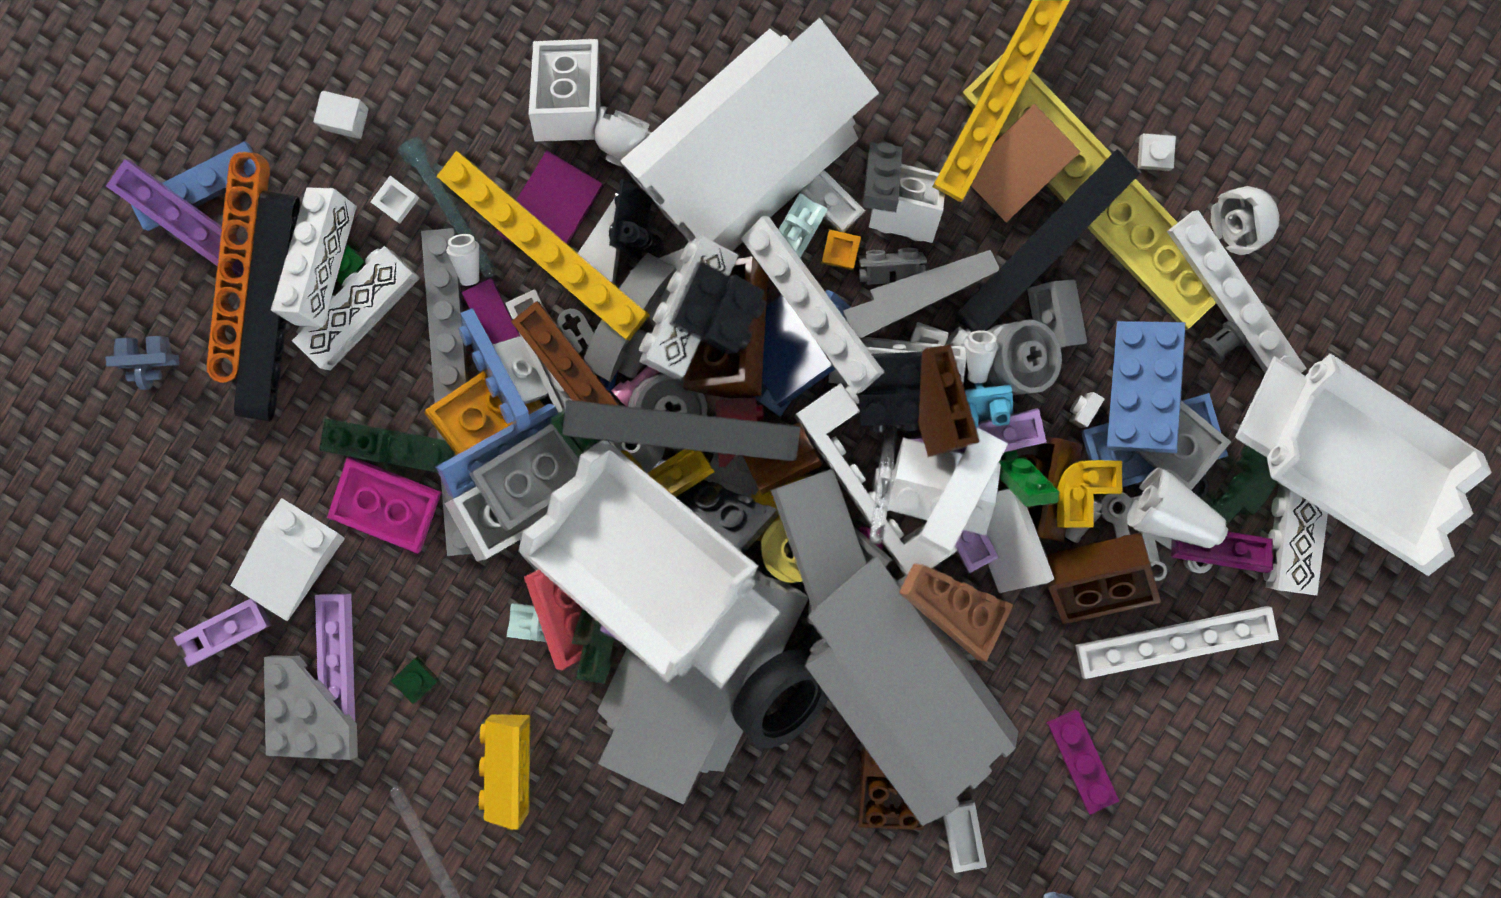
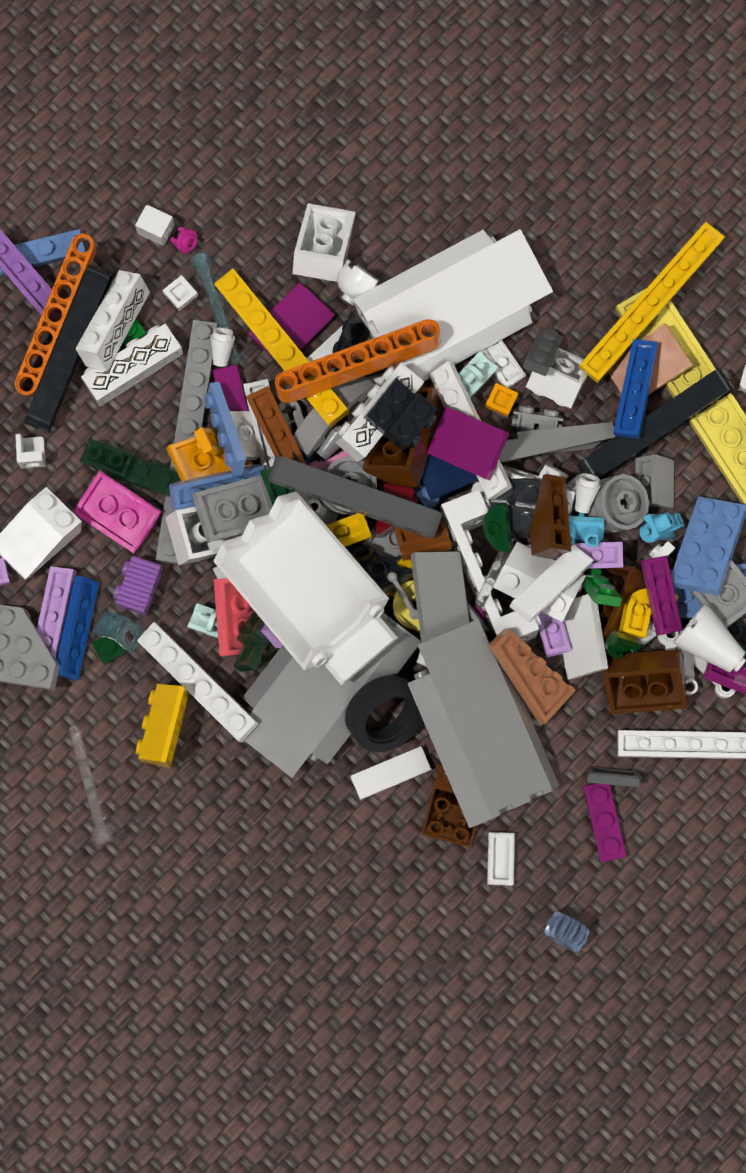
camera: 10 degrees right, 10 degrees down
none -> white panel [16,434,46,469]
none -> blue plate [57,576,99,681]
none -> clear light blue bracket [92,611,144,654]
none -> medium lavender brick [113,556,163,616]
none -> white plate [137,622,259,743]
none -> dark pink plate [170,227,197,253]
none -> light orange plate [194,427,223,456]
none -> orange beam [275,319,440,403]
none -> white tile [350,746,431,800]
none -> light grey hinge [387,572,418,619]
none -> magenta tile [427,406,510,480]
none -> dark green plate [483,502,512,553]
none -> dark grey tile [586,767,640,787]
none -> dark green plate [605,631,644,658]
none -> blue plate [614,339,659,439]
none -> medium azure hips [640,512,685,543]
none -> magenta tile [640,556,683,636]

